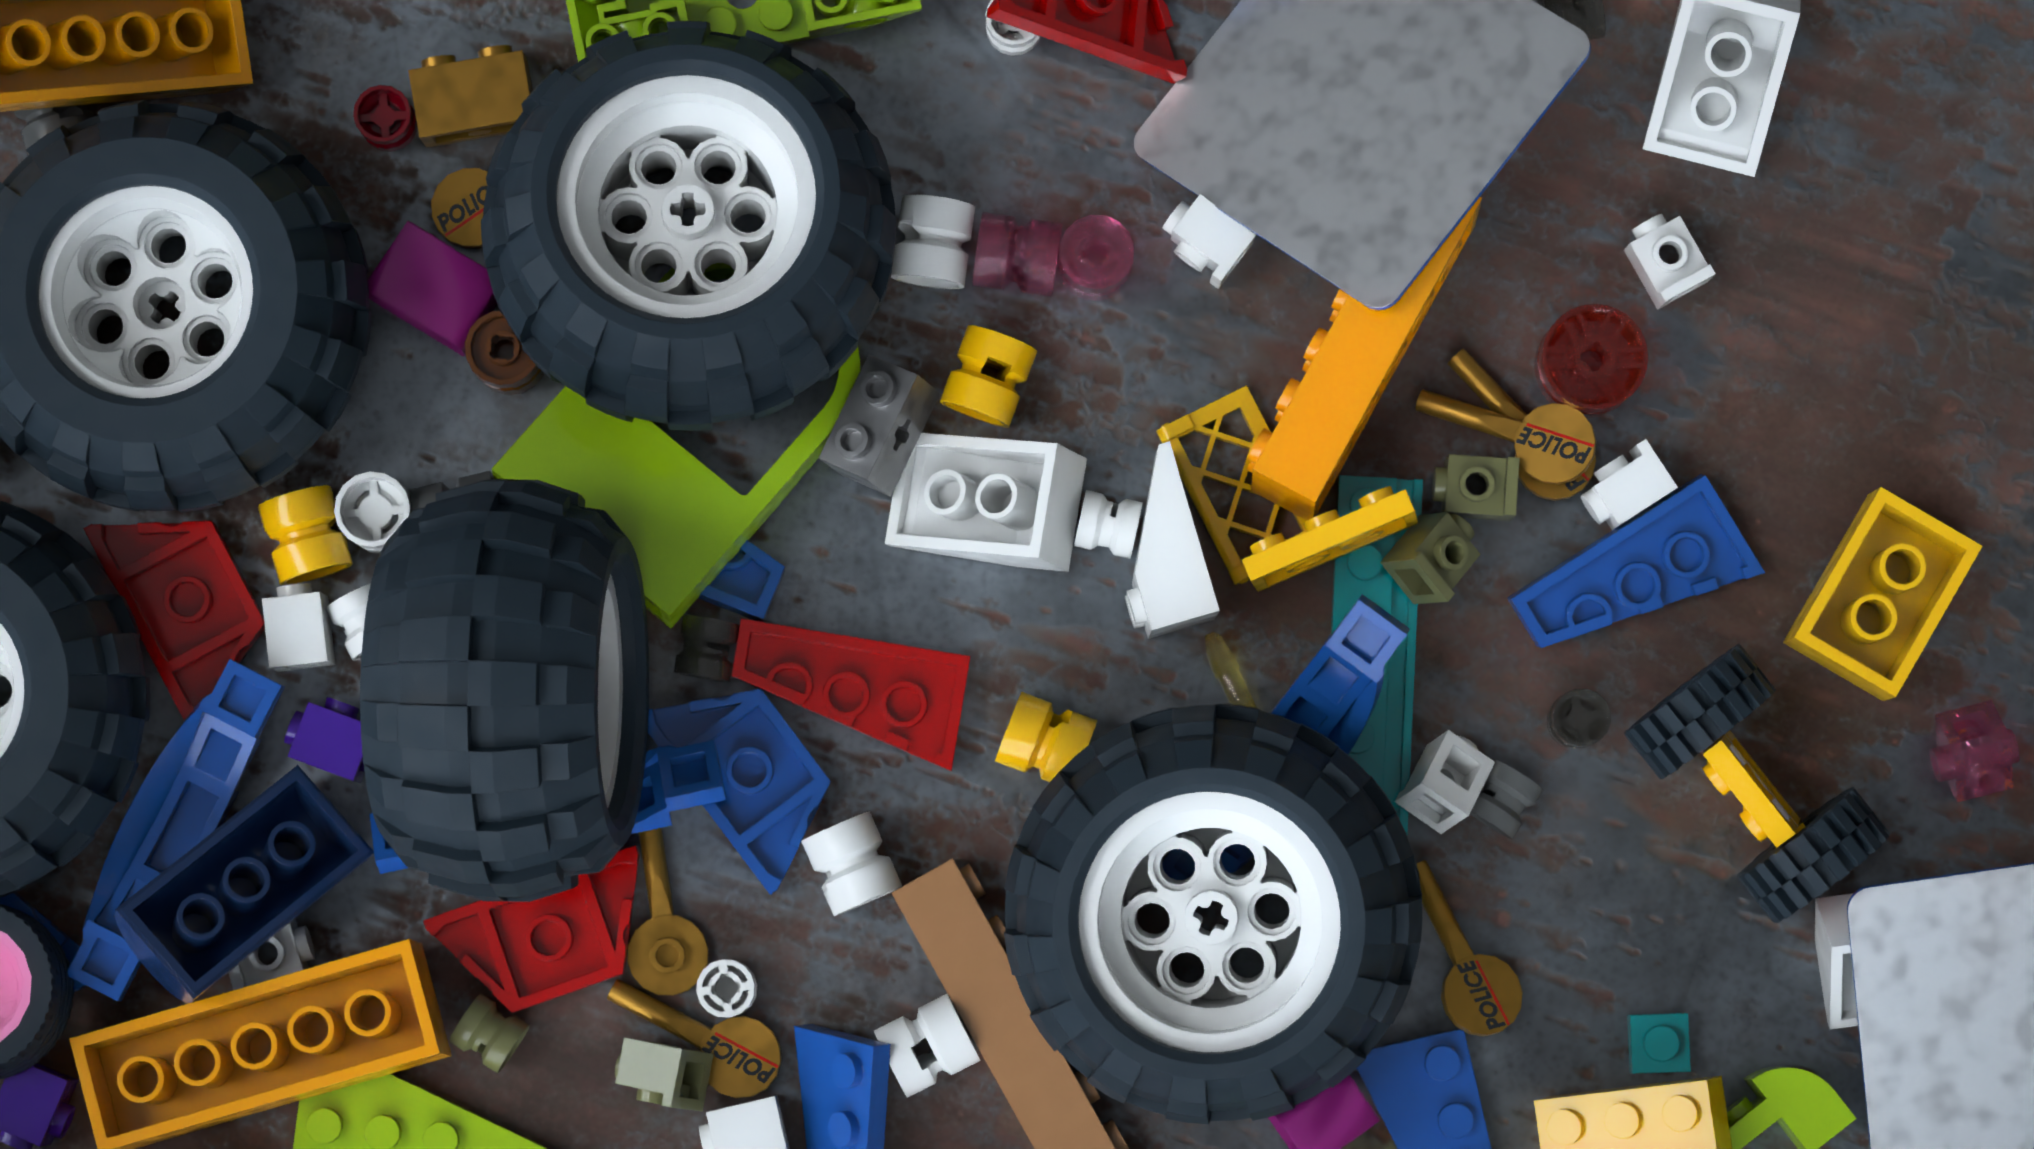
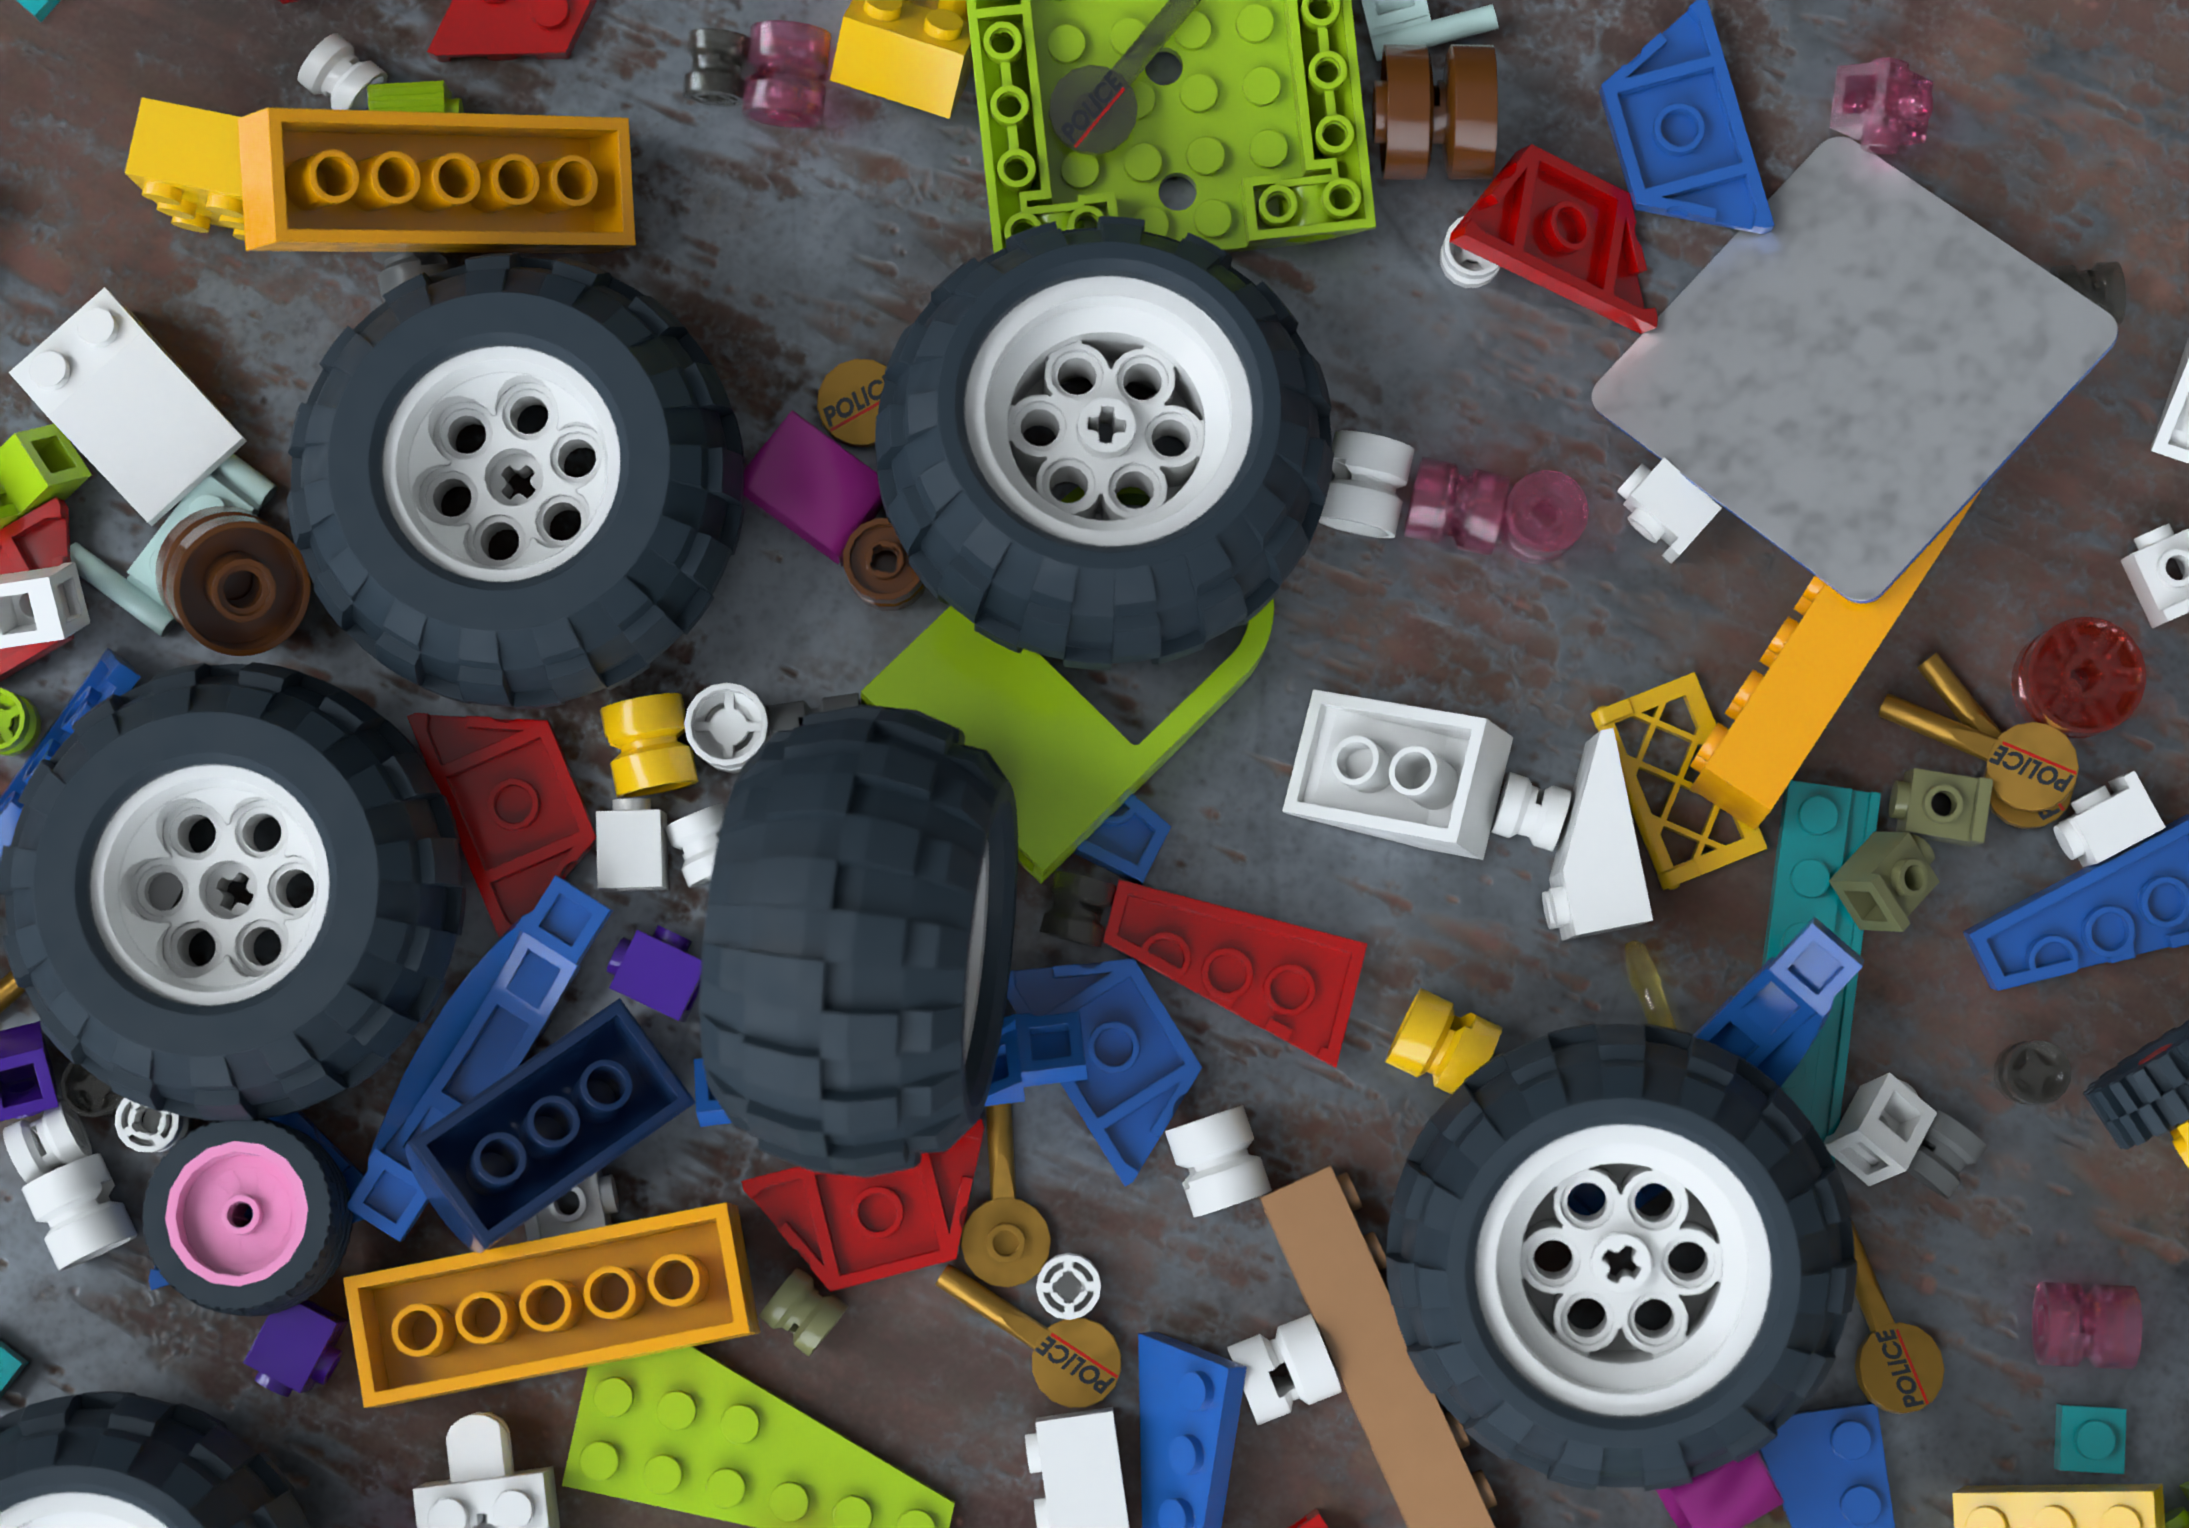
camera: 10 degrees right, 0 degrees up
dark red wheel [353,85,417,152] -> none
pearl gold brick [408,45,533,148] -> none
brick [615,1037,714,1112] -> none
flat silver brick [818,354,940,497] -> none
yellow wheel [940,325,1037,428] -> none
yellow plate [1242,486,1418,592] -> none
none -> clear pink wheel [2032,1281,2142,1370]

